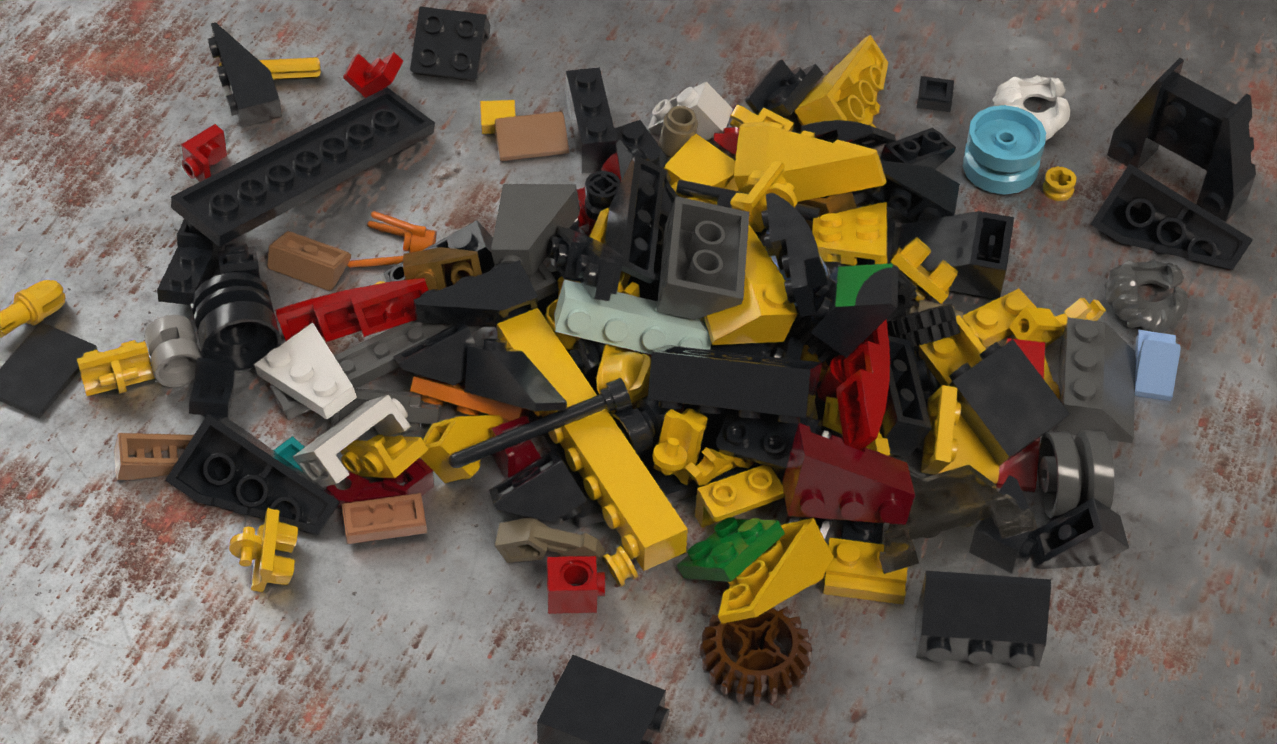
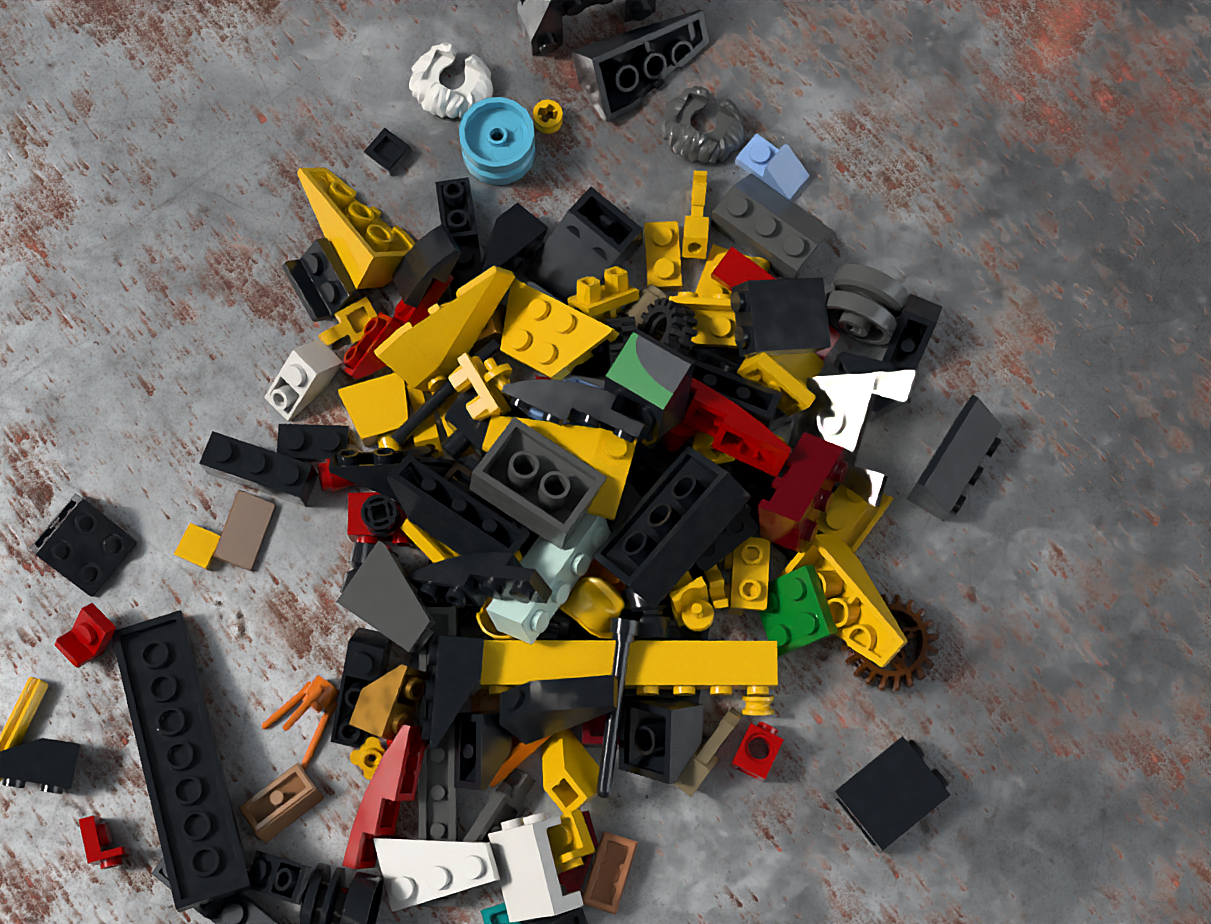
camera: 60 degrees left, 25 degrees up
dark tan brick [659,106,698,157] -> none

